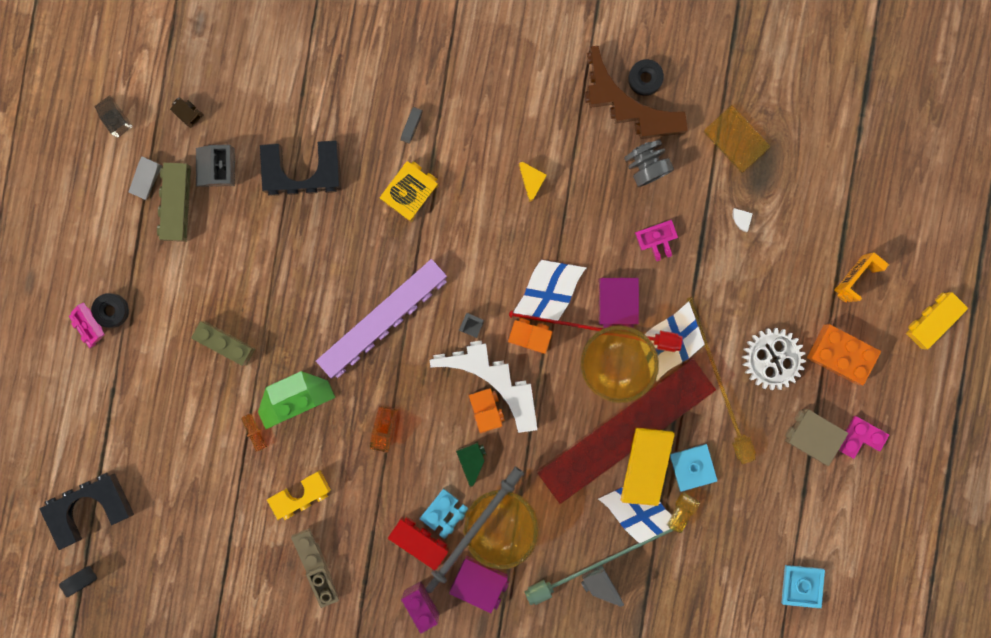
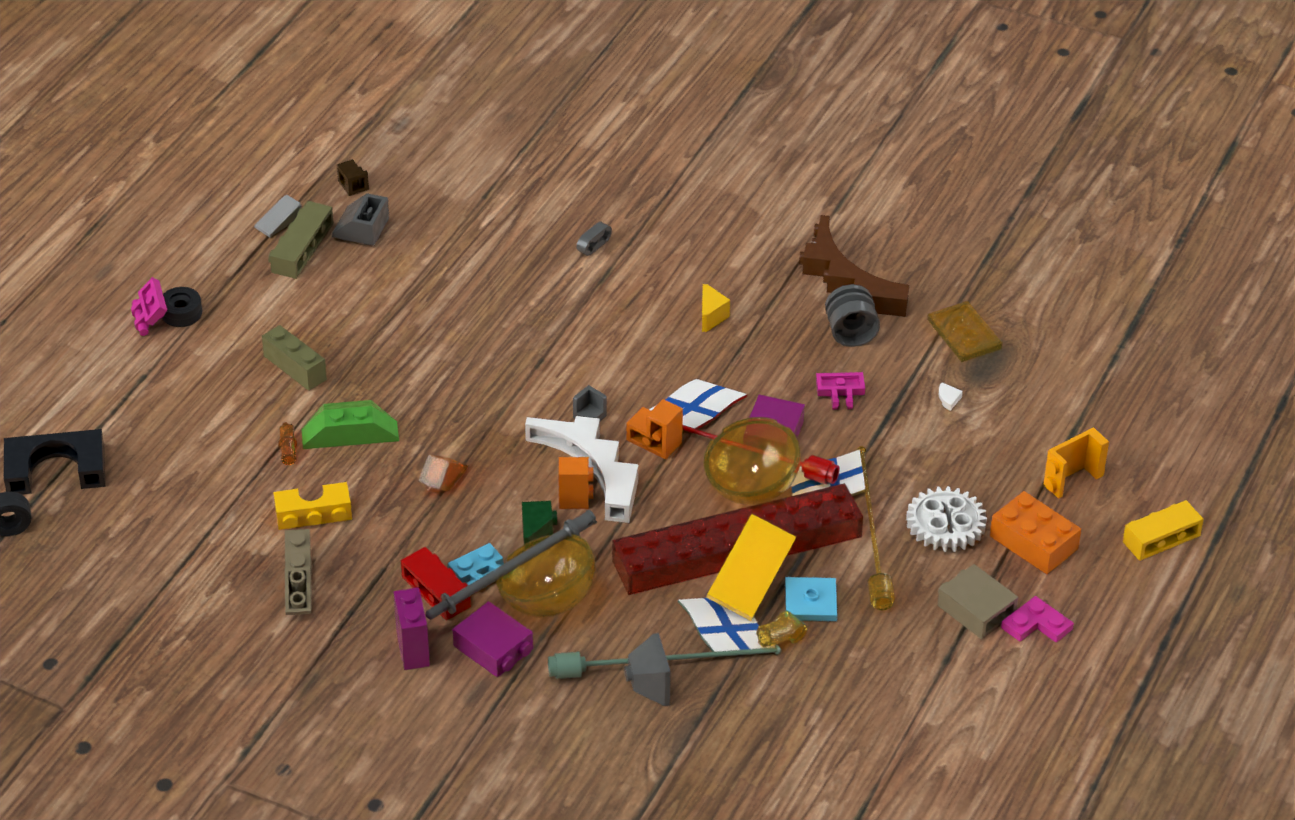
camera: 15 degrees right, 45 degrees down
clear smoke slope [95,95,133,137] -> none
black arch [260,141,341,196] -> none
lavender brick [316,259,447,378] -> none
yellow panel [379,161,439,222] -> none
black tyre [628,59,664,96] -> none
medium azure plate [781,565,825,608] -> none

